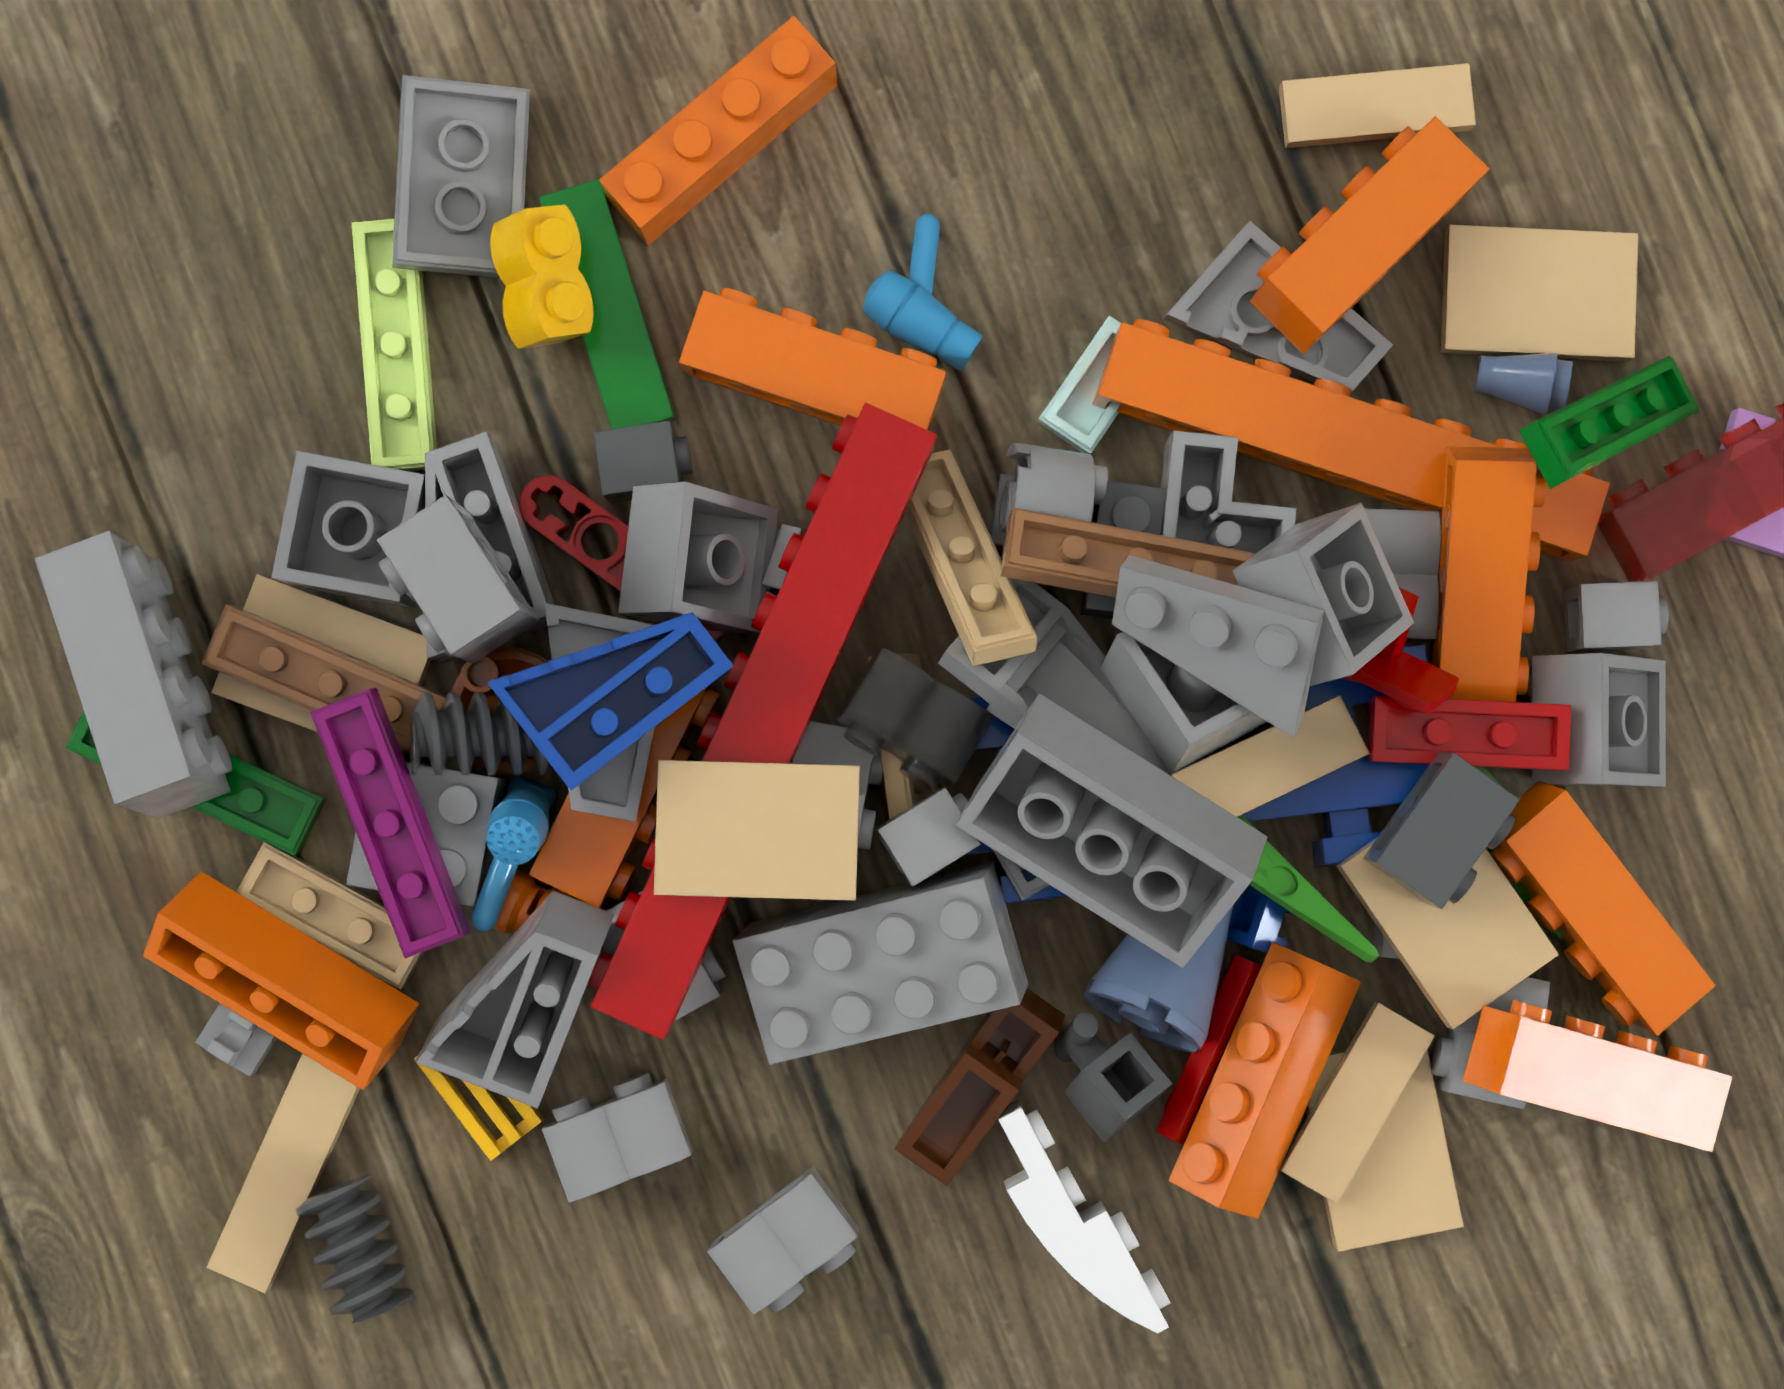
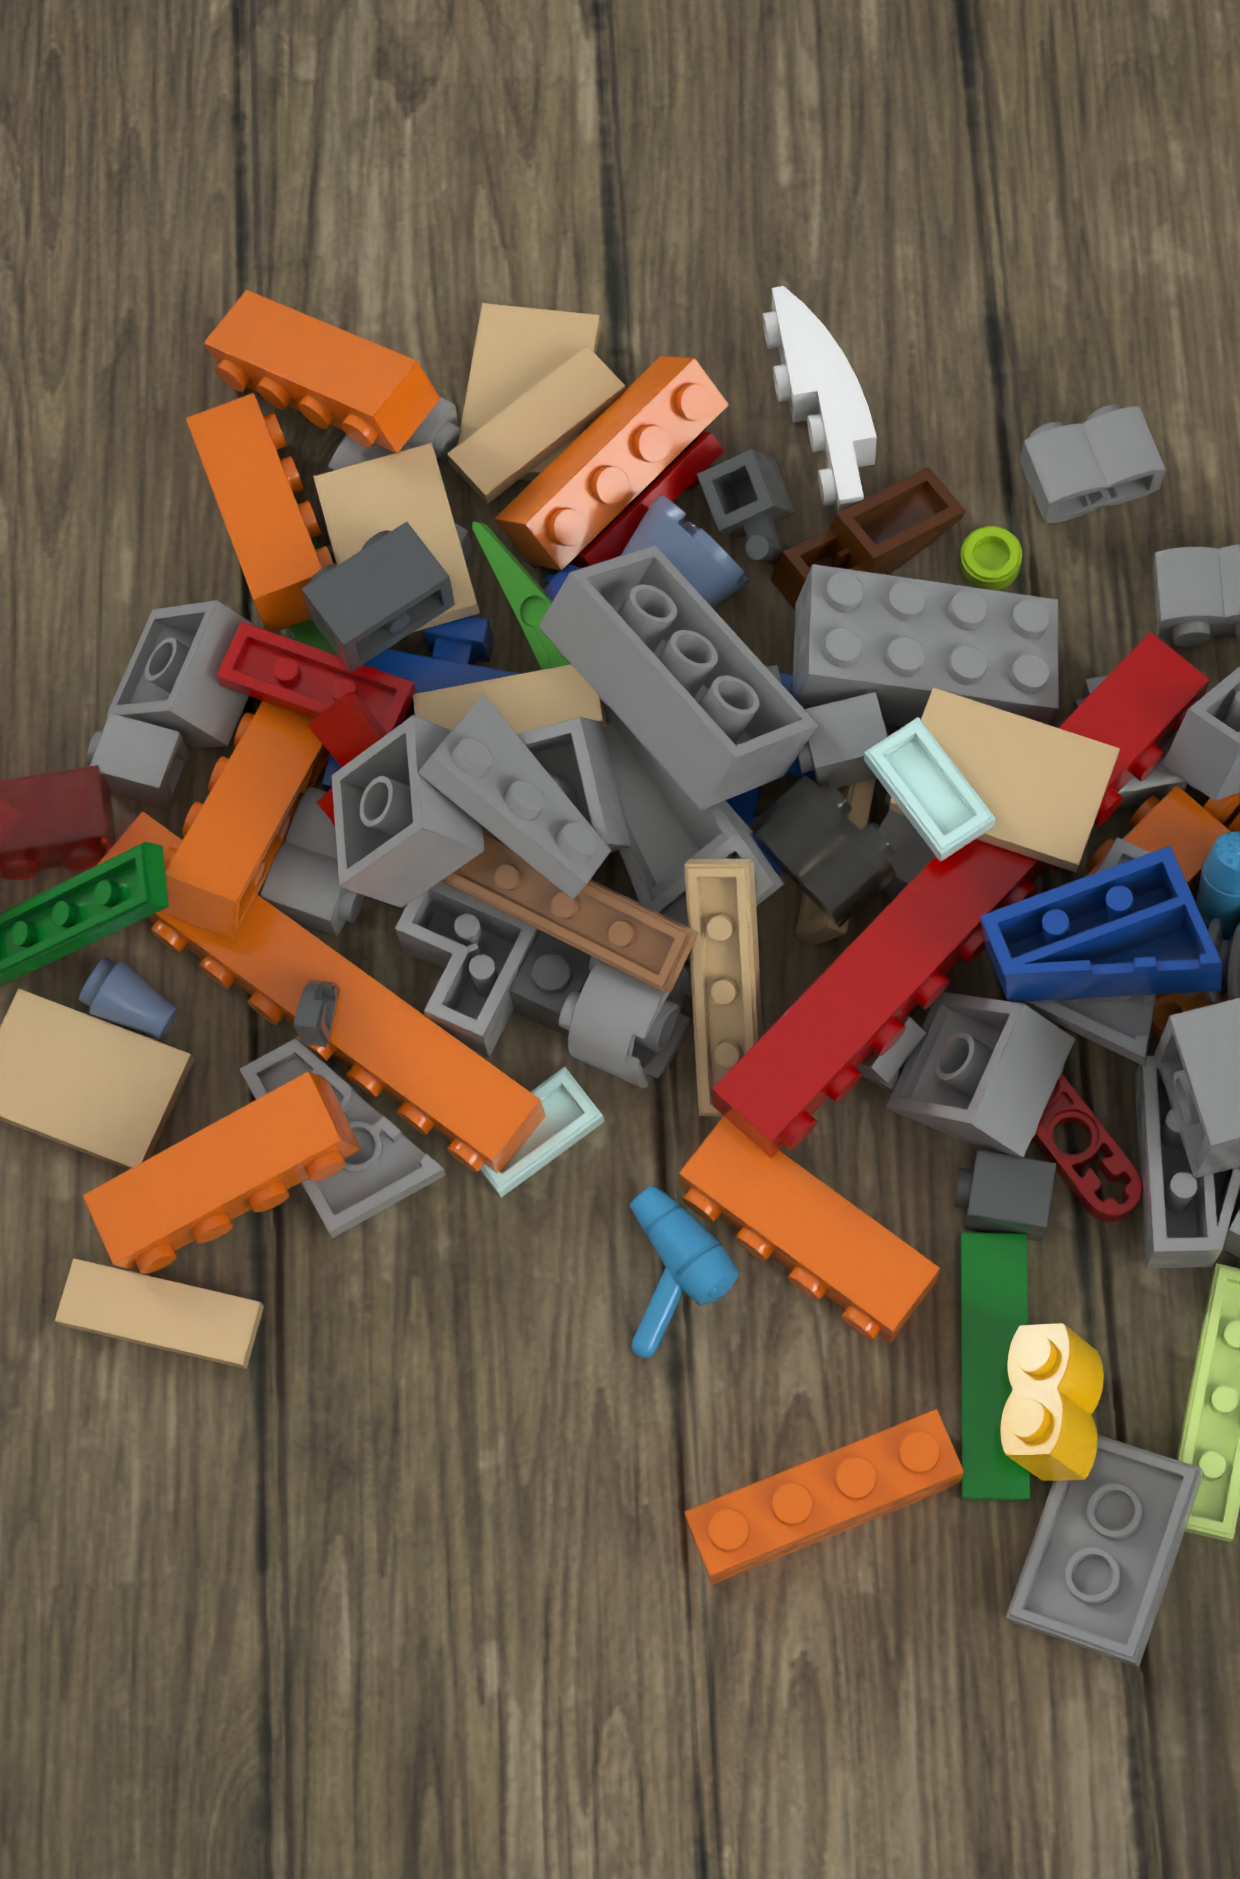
camera: 150 degrees left, 15 degrees down
none -> dark grey tile [293,980,340,1047]
none -> light aqua tile [864,717,996,862]
none -> lime tile [959,526,1022,591]

